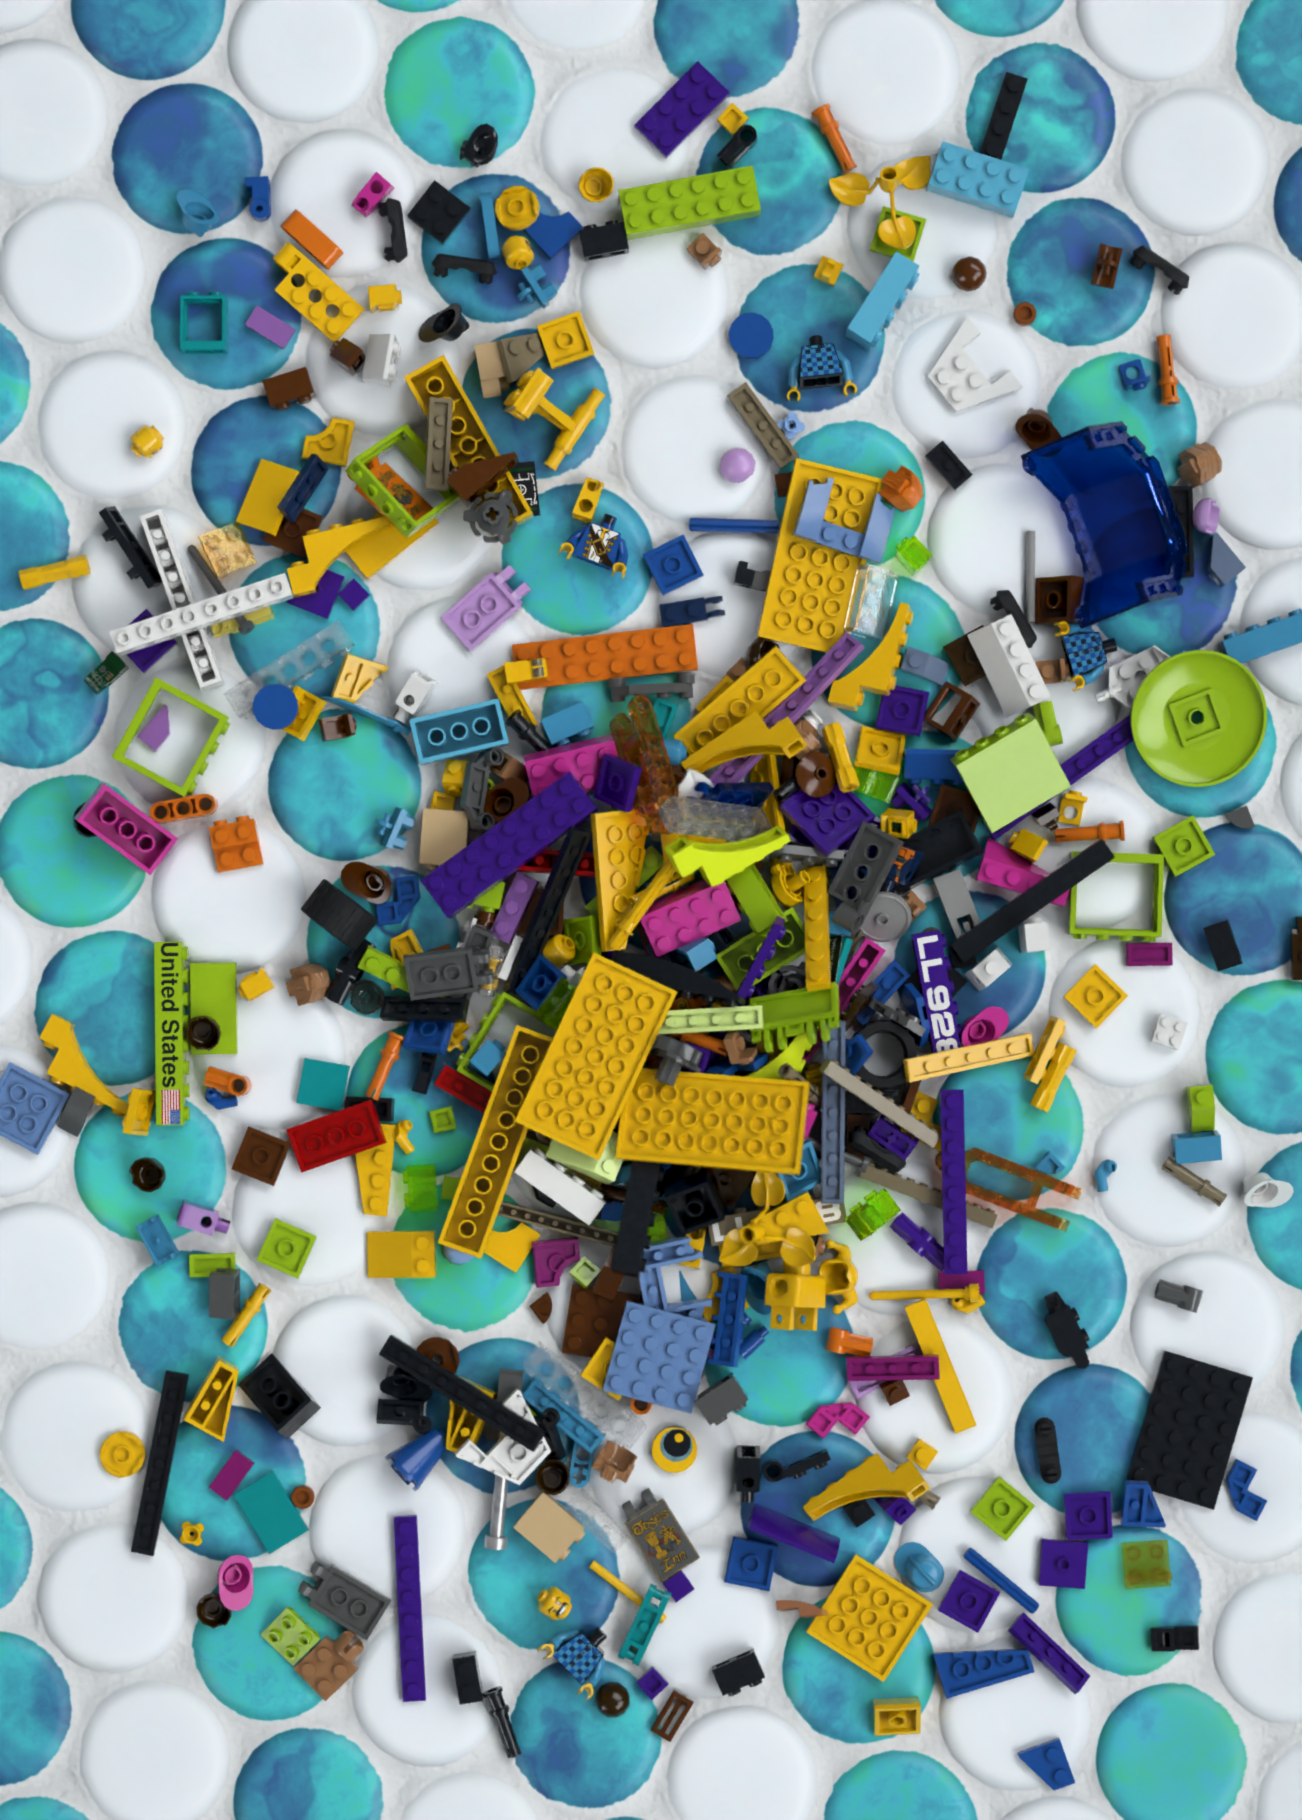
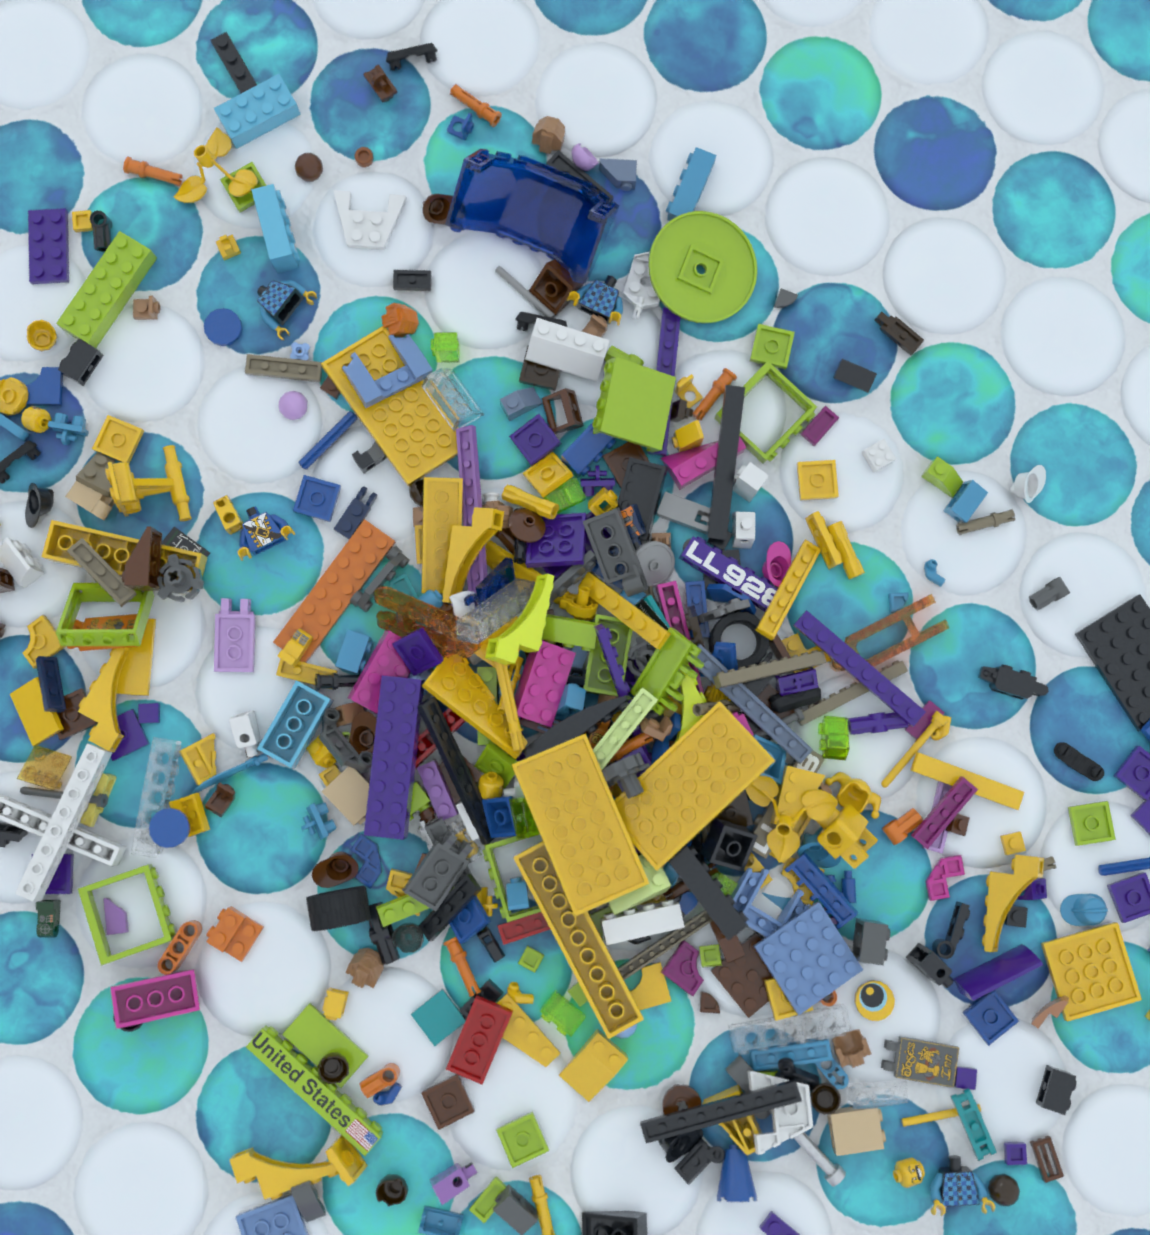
camera: 60 degrees left, 5 degrees down
yellow arch [828,602,914,712] -> none

